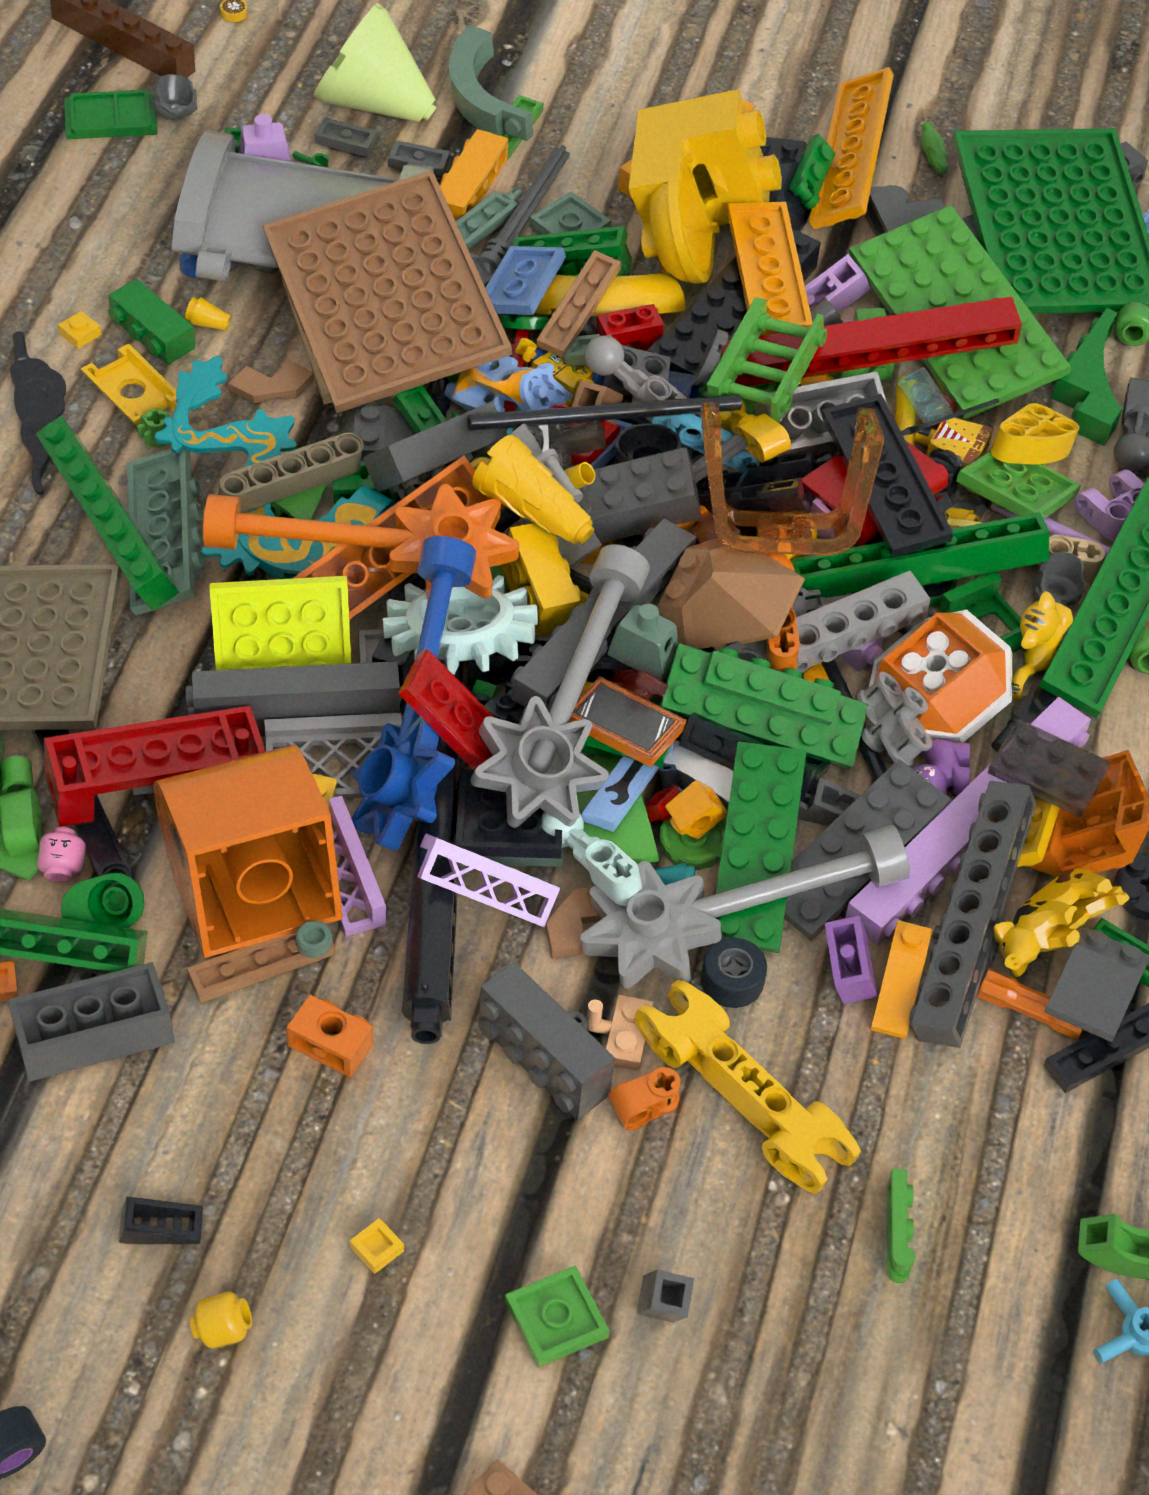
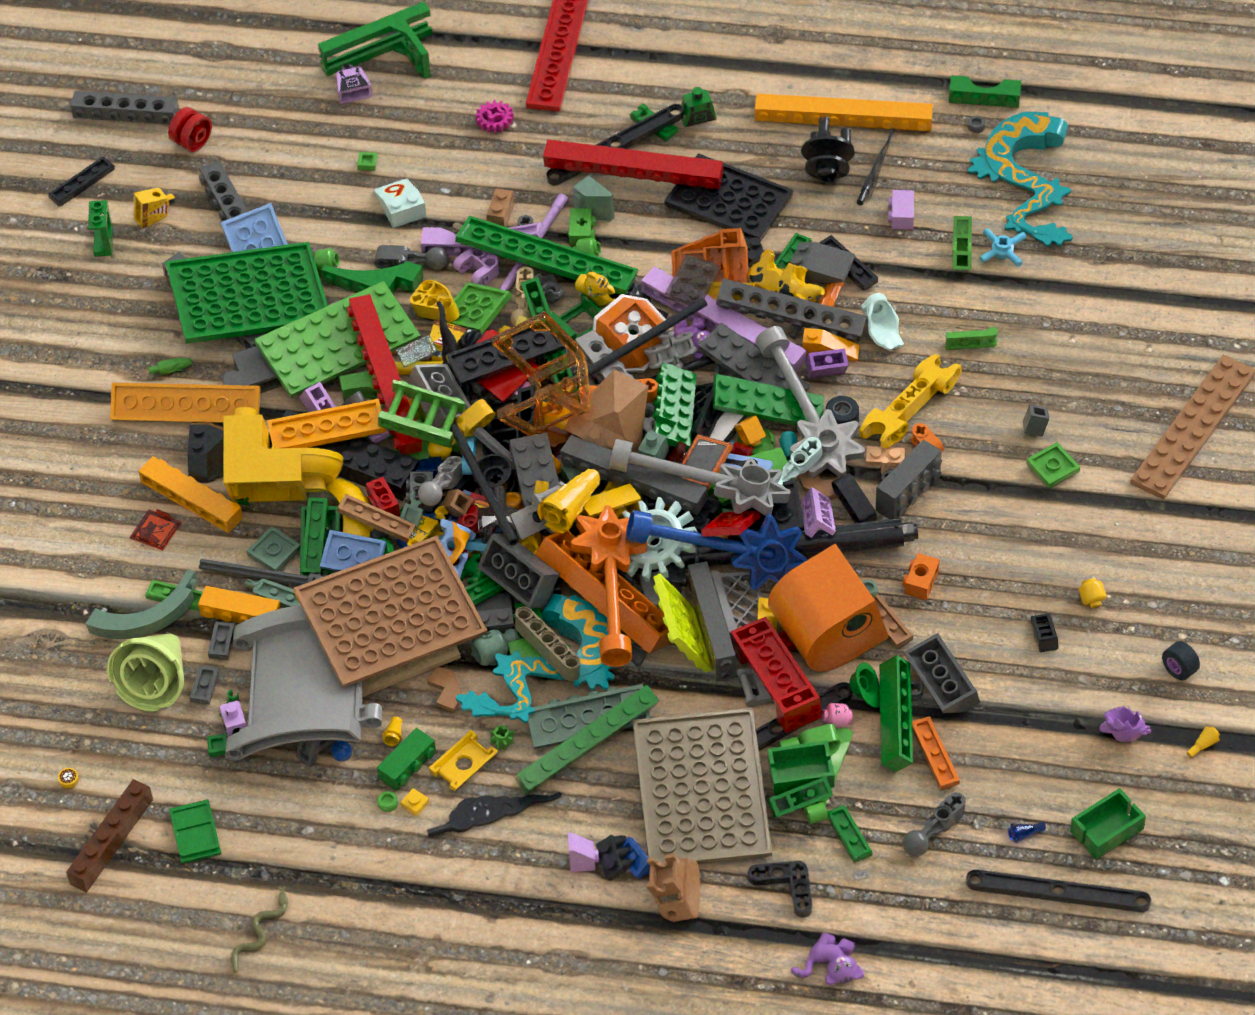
camera: 90 degrees left, 0 degrees up
dark grey hair [151,74,198,120] -> none
yellow plate [350,1218,404,1274] -> none
dark grey tile [692,328,729,389] -> none
green plate [789,134,835,209] -> none
none -> clear red piece [130,509,182,551]
none -> bright green tile [377,791,398,812]
none -> sand green piece [471,628,520,666]
none -> black piece [569,298,707,386]
none -> black beam [831,473,877,523]
none -> light aqua hair [861,293,904,351]

